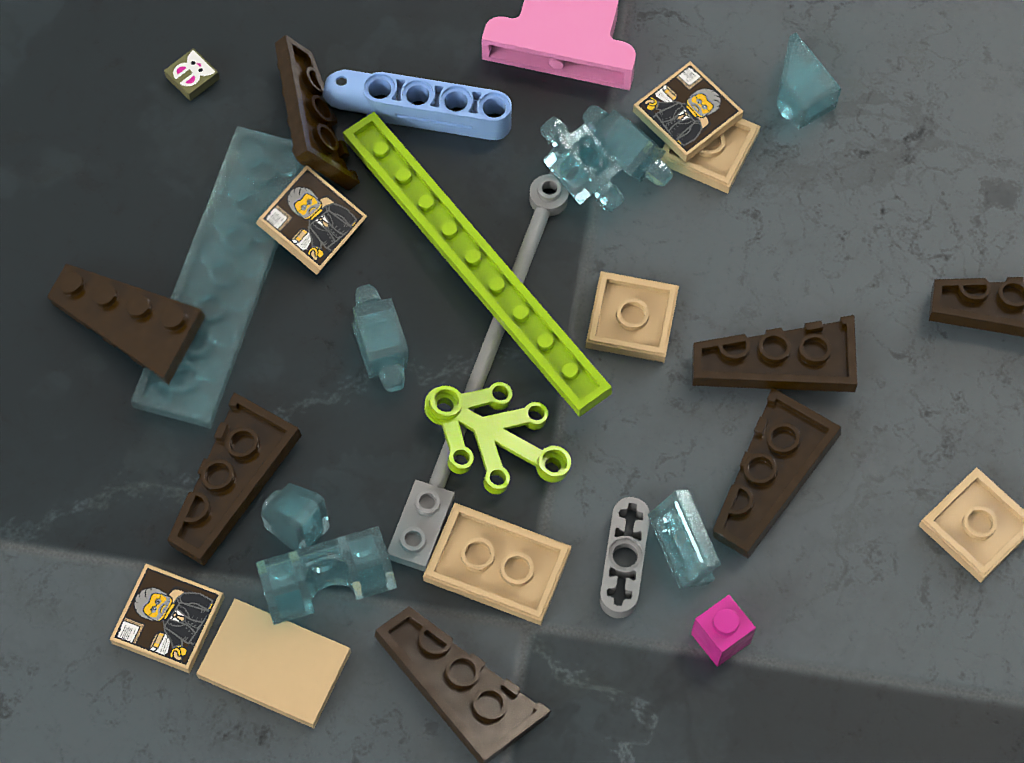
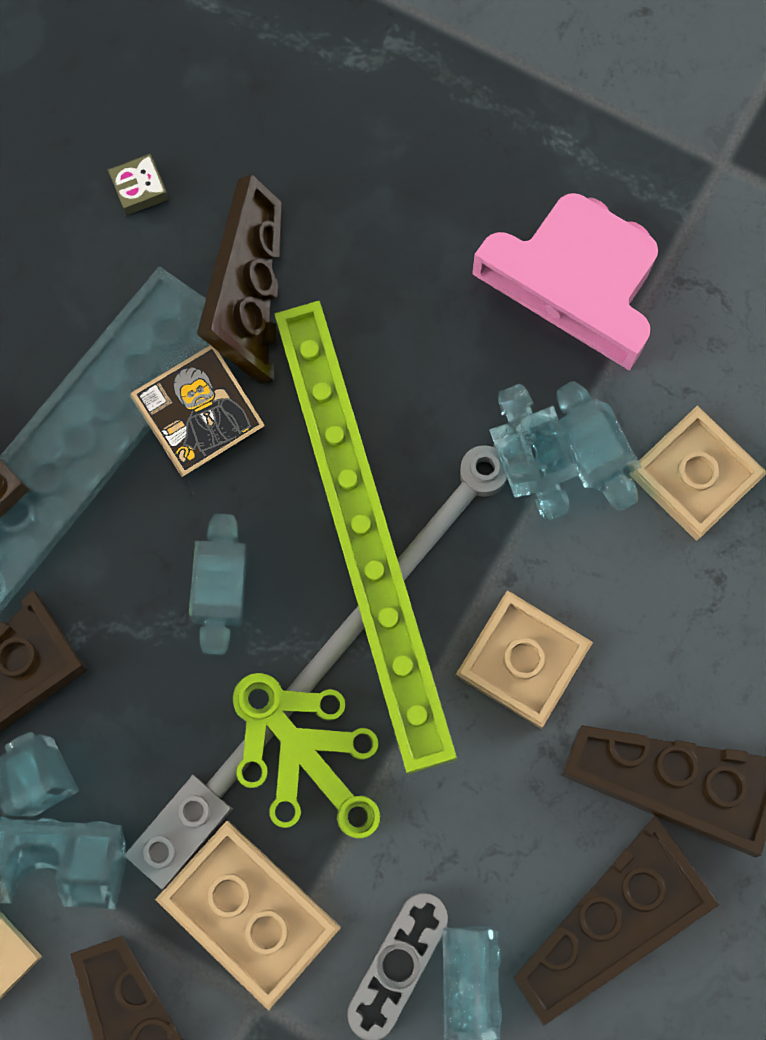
camera: 25 degrees right, 10 degrees up
light blue piece [323,69,512,140] -> none
tile [633,61,743,163] -> none

